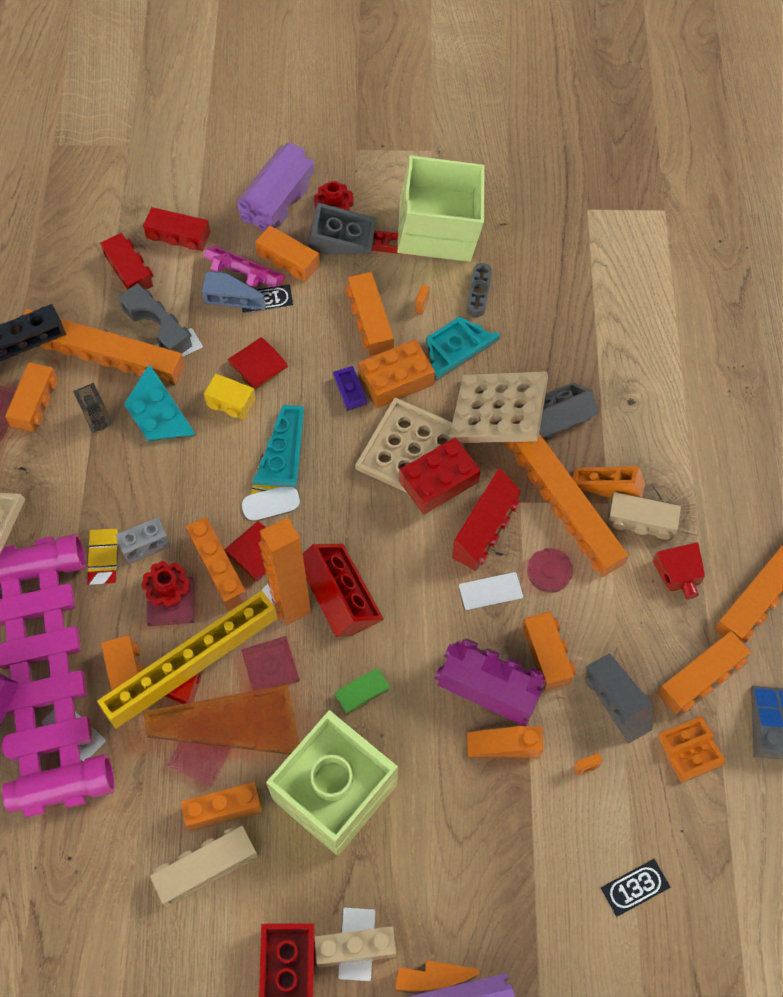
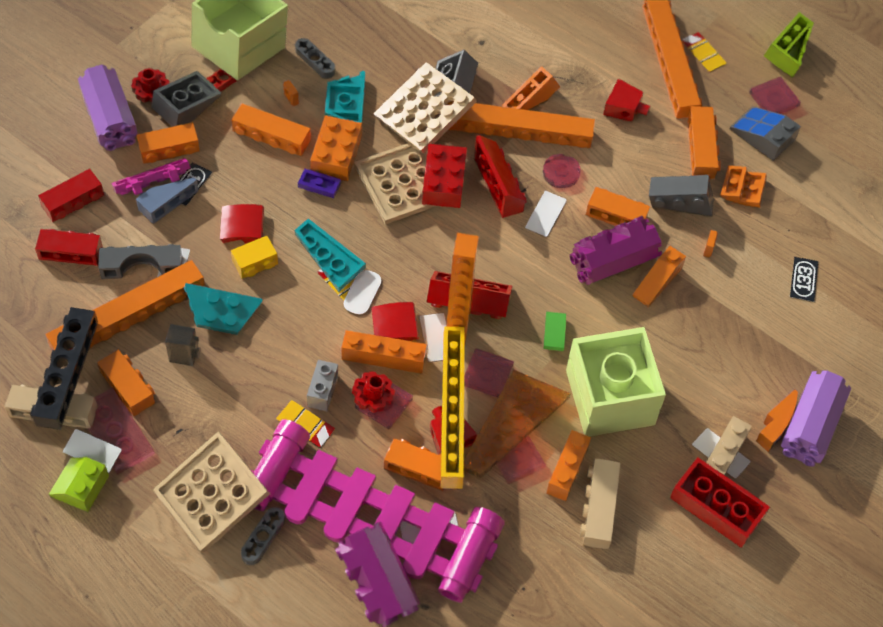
camera: 55 degrees left, 5 degrees down
tan brick [607,492,681,540] -> none

